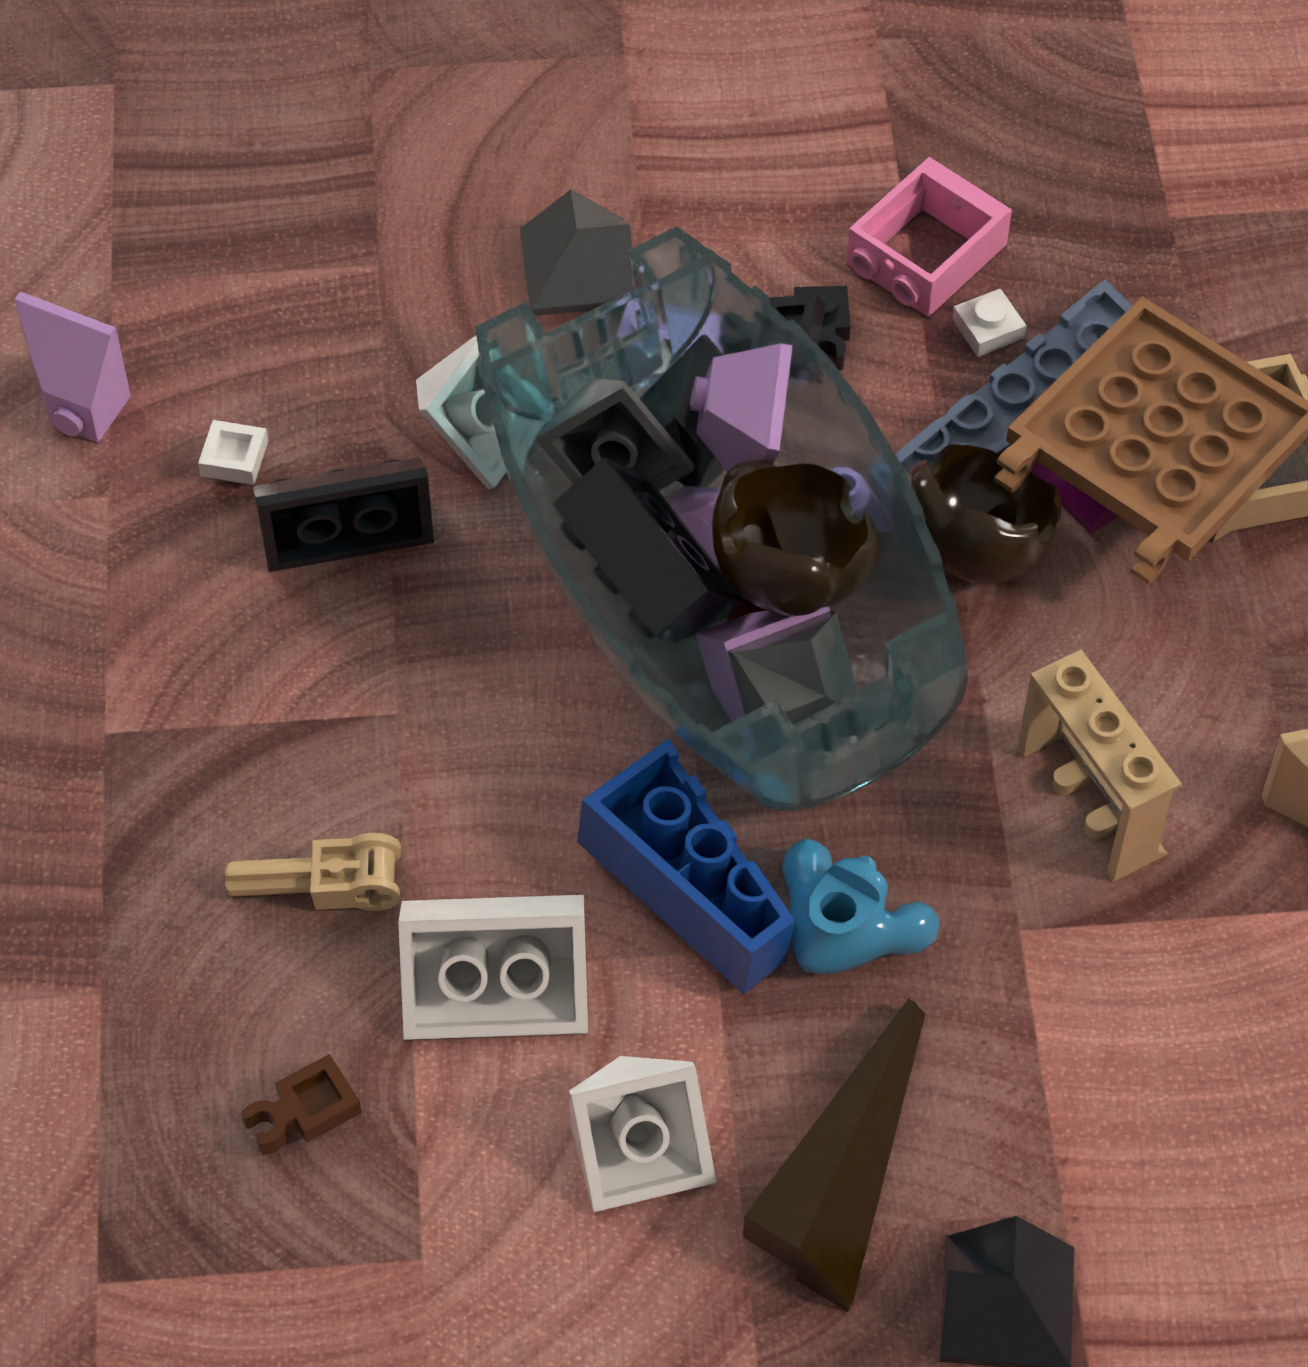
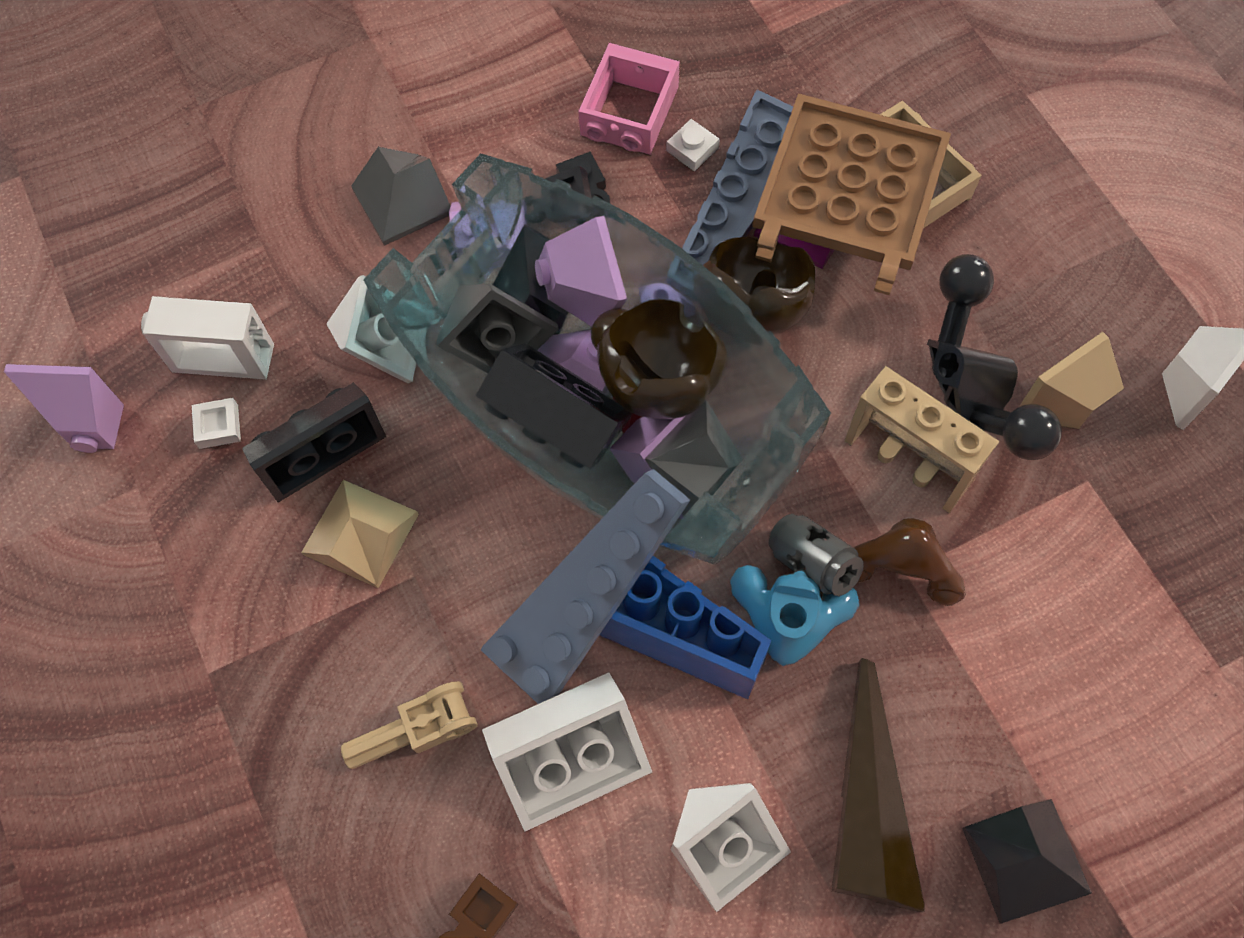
camera: 20 degrees left, 10 degrees up
none -> white window [141,296,274,380]
none -> tan slope [301,480,419,588]
none -> sand blue wing [481,469,690,704]
none -> dark grey piece [769,514,863,596]
none -> reddish brown head [853,518,966,606]
none -> black piece [927,254,1062,460]

